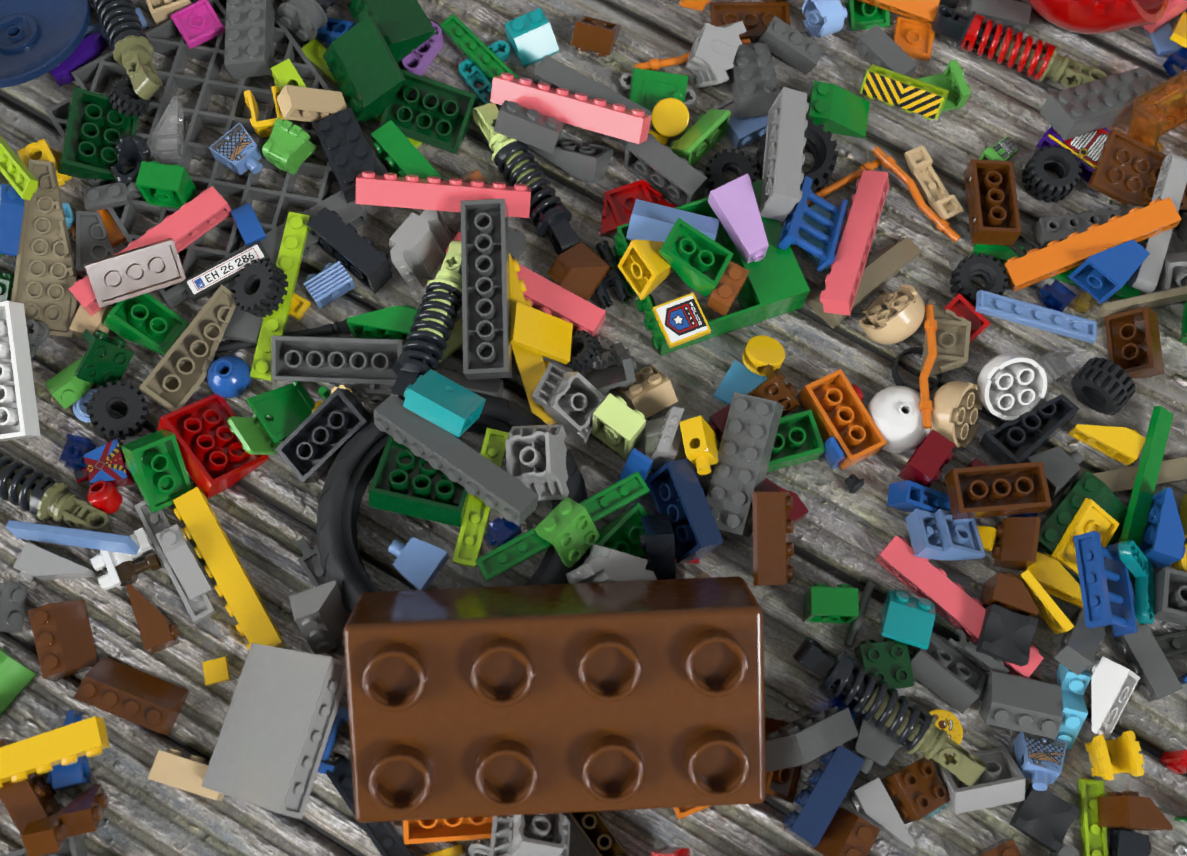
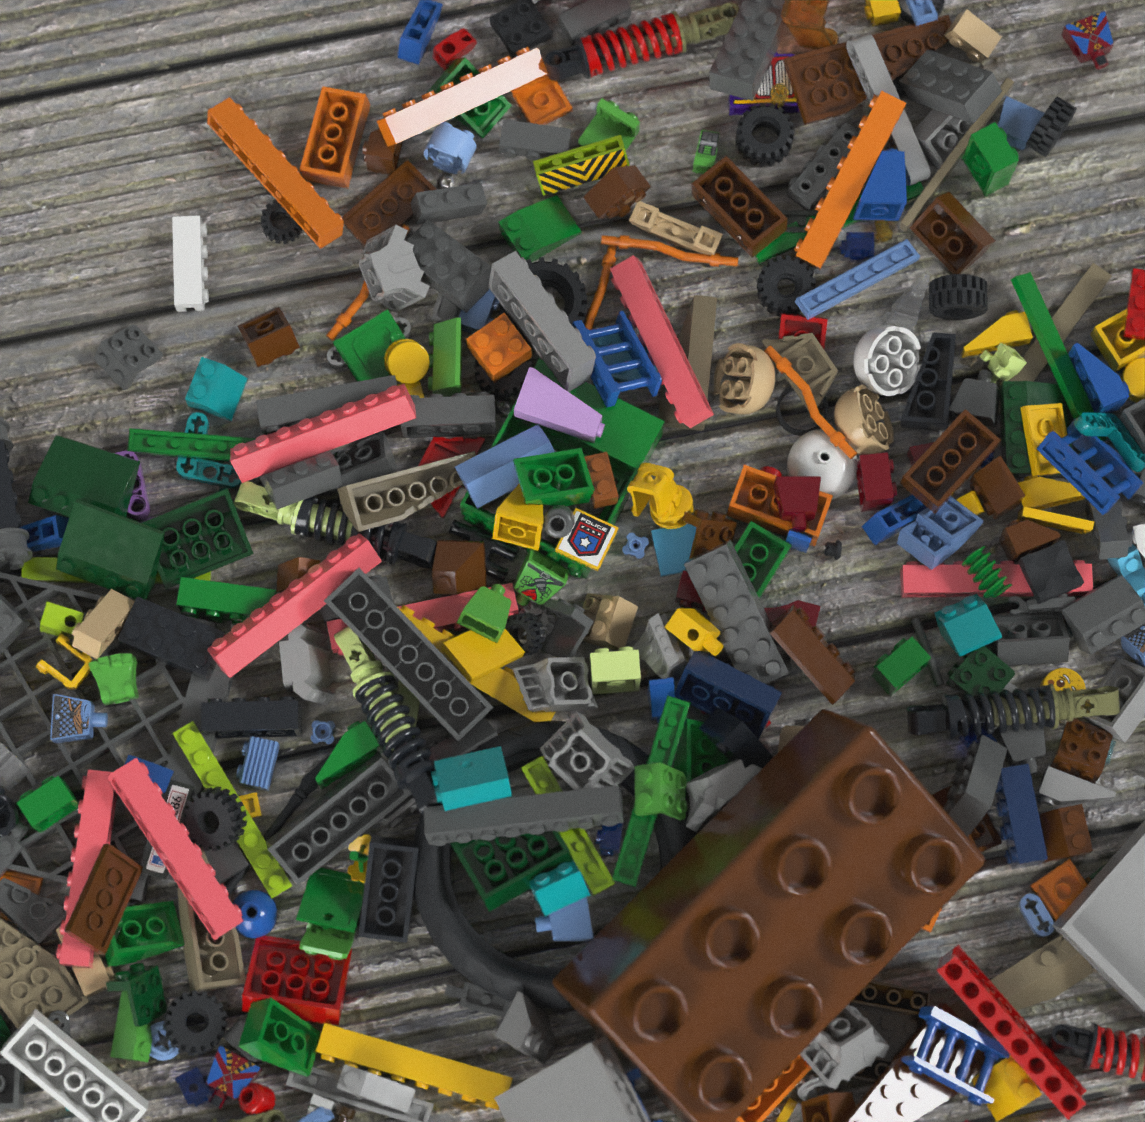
camera: 40 degrees left, 5 degrees up
none -> coral brick [108,758,243,941]
none -> medium blue plate [311,720,335,744]
none -> dark tan wedge [337,451,476,532]
none -> bright green torso [457,584,511,643]
none -> orange brick [466,313,532,383]
none -> bright green torso [514,549,569,606]
none -> teal slope [529,861,590,916]
none -> dark grey head [543,505,575,538]
none -> reddish brown brick [583,165,651,219]
none -> medium blue plate [622,533,649,559]
none -> yellow piece [627,463,682,523]
none -> clear yellow pin [770,84,789,108]
none -> dark red torso [773,476,821,532]
none -> green piece [962,546,1012,598]
none -> yellowish green piece [980,343,1027,383]

